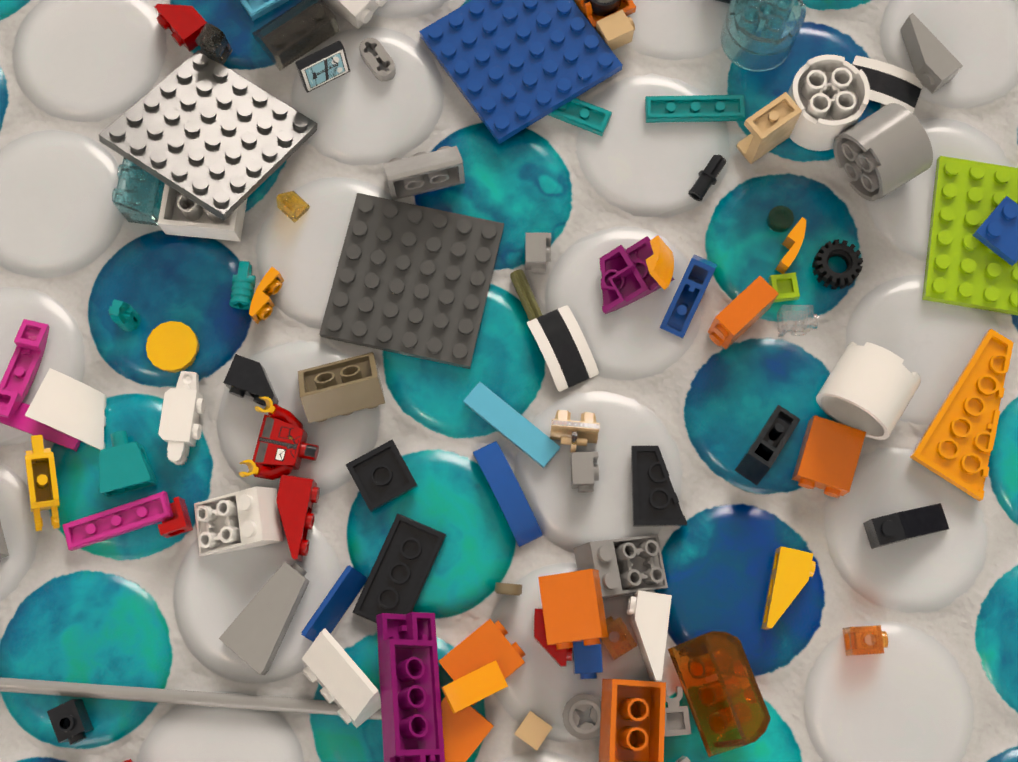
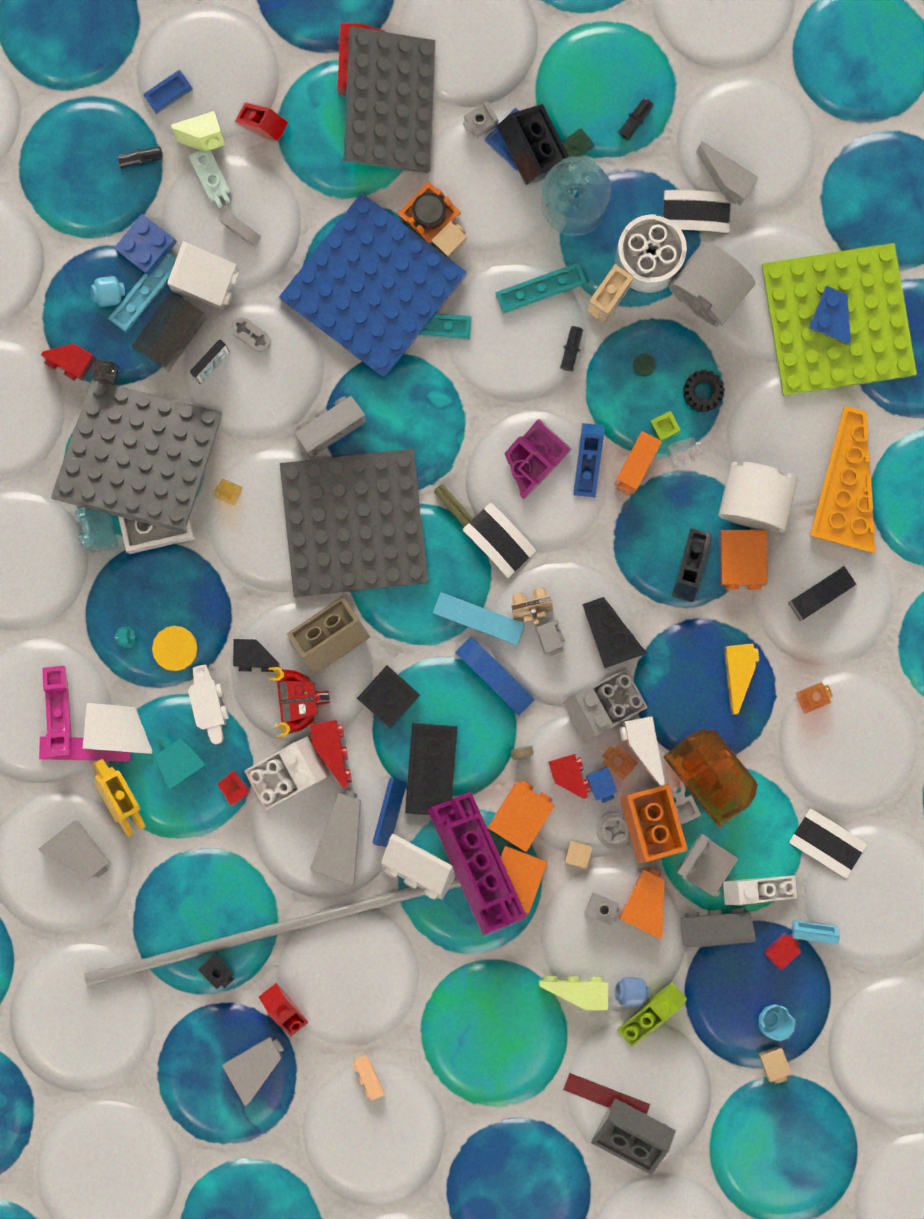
camera: 20 degrees left, 10 degrees up
dark pink tile [63,491,173,551] -> none
teal hinge [229,261,256,310] -> none
light orange slope [249,267,284,324] -> none
light orange slope [442,661,508,714] -> none
light grey brick [525,233,551,273] -> none
orange brick [538,569,608,650] -> none
light orange slope [646,236,674,290] -> none
light orange slope [776,217,806,274] -> none

